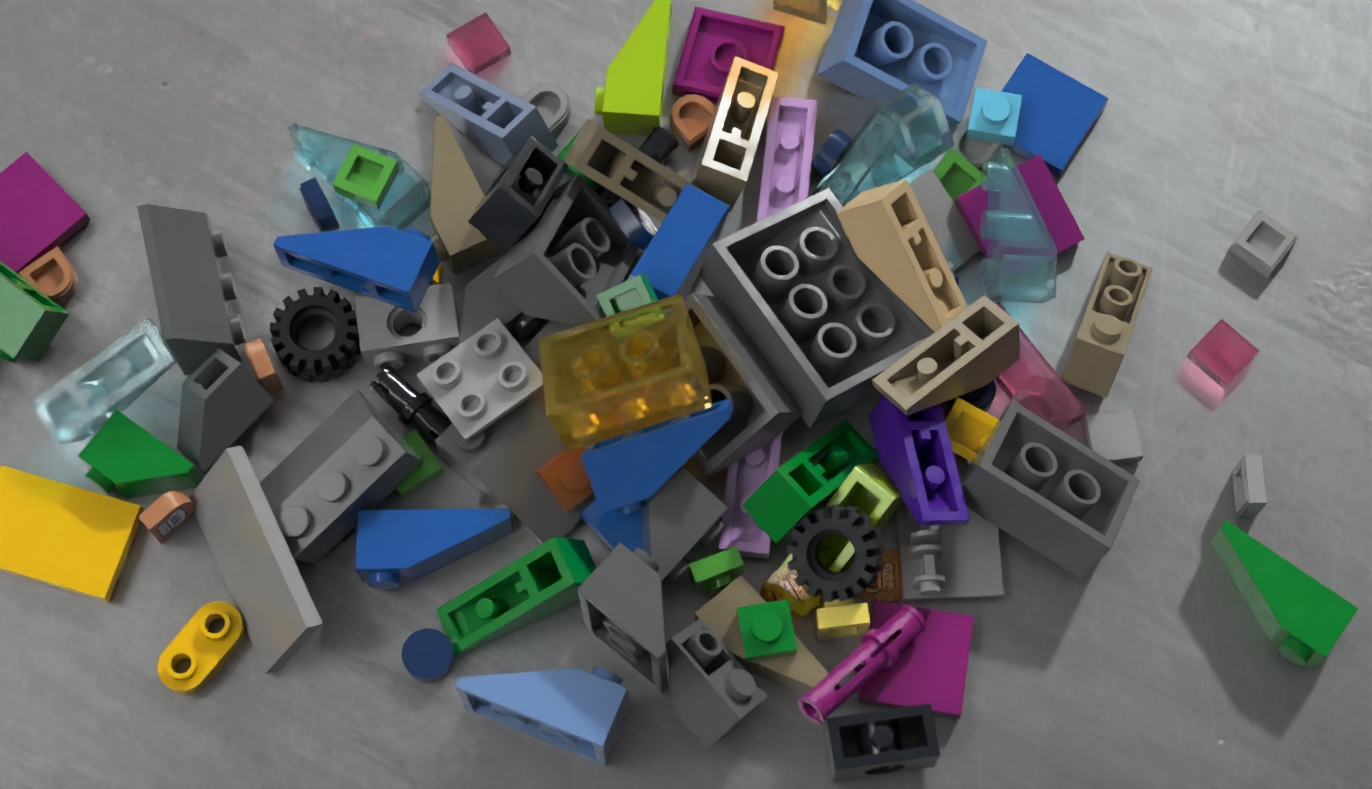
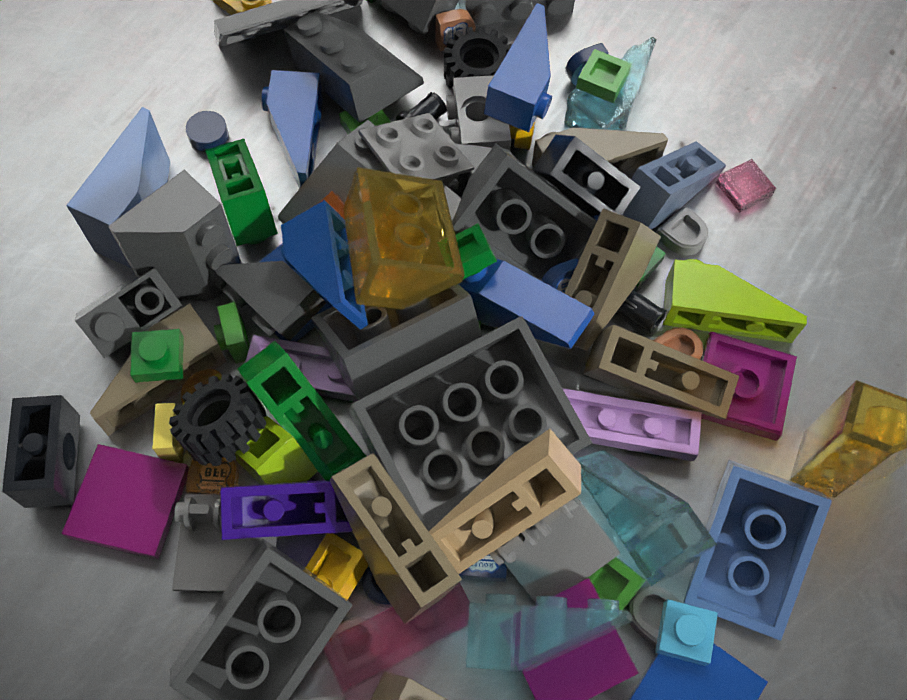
camera: 90 degrees right, 5 degrees down
magenta pin [798,605,926,725] -> none
dark blue tile [811,129,852,177] -> none

